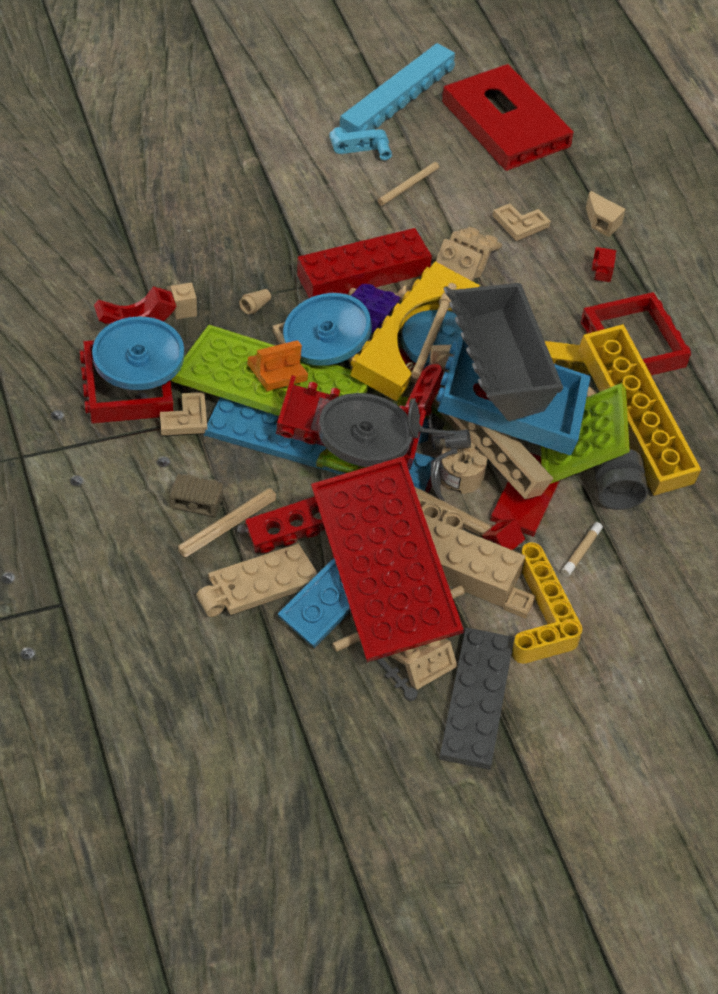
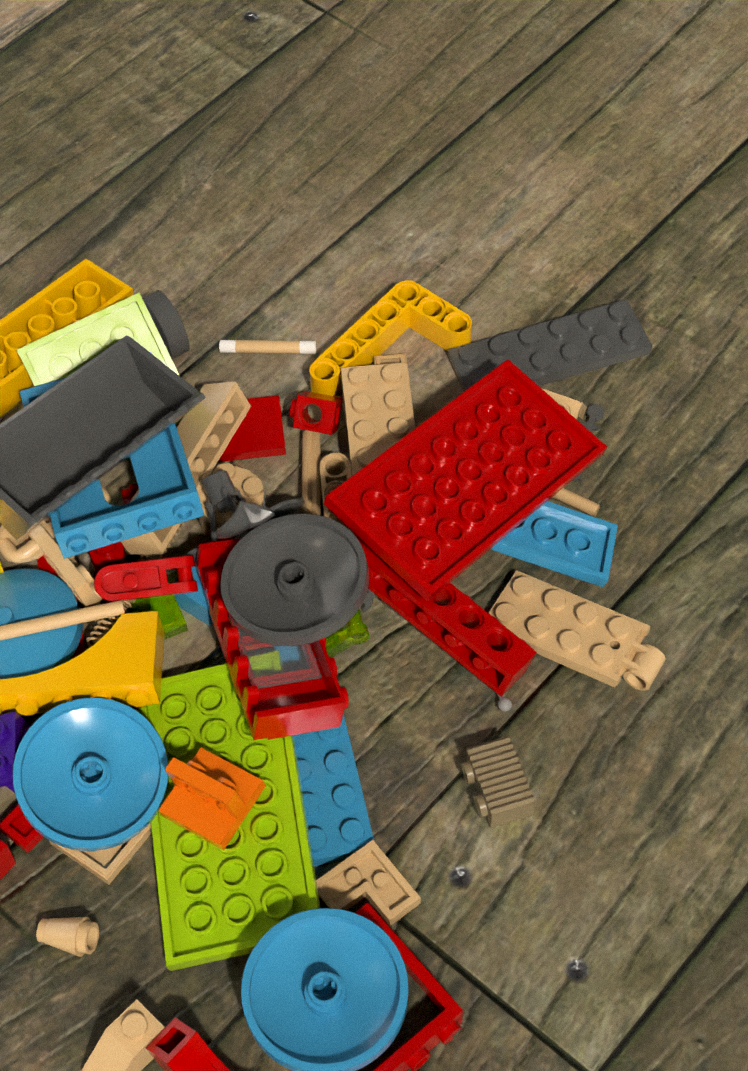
camera: 115 degrees left, 5 degrees up
tan axle [178,488,276,557] -> none

